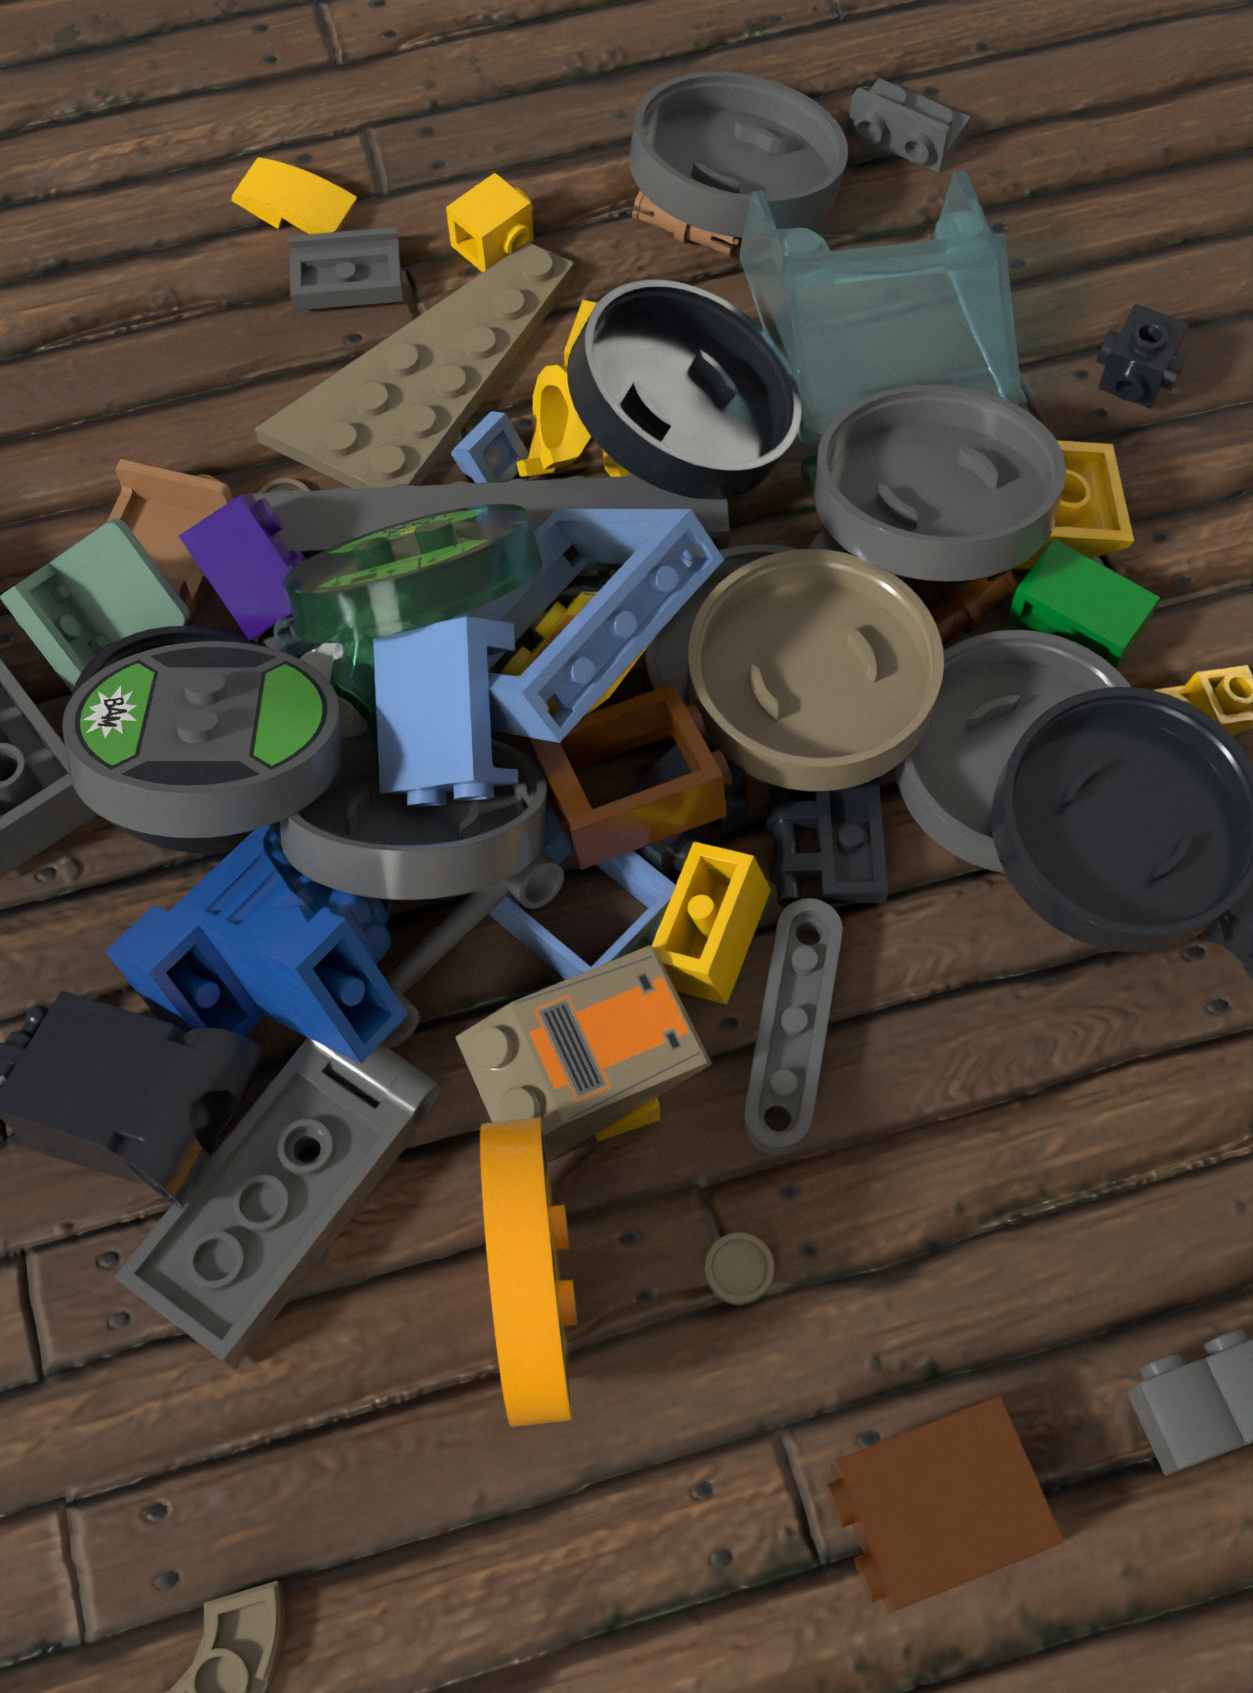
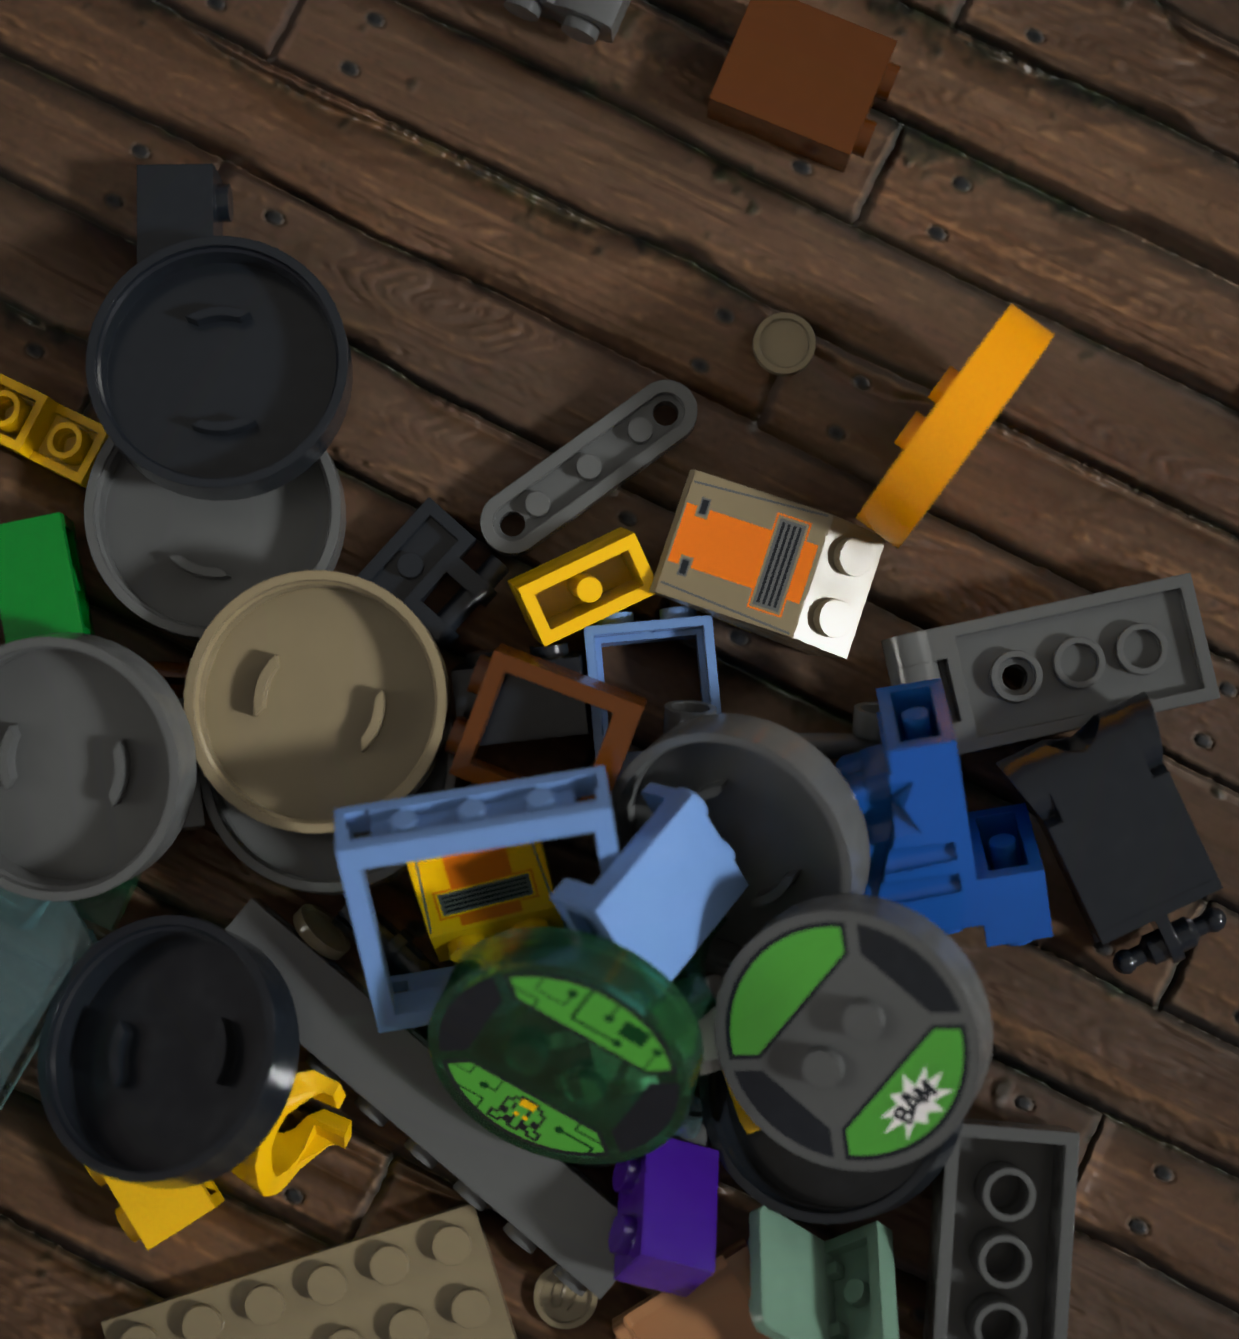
camera: 140 degrees left, 20 degrees up
medium blue tile [451,411,529,483] -> none

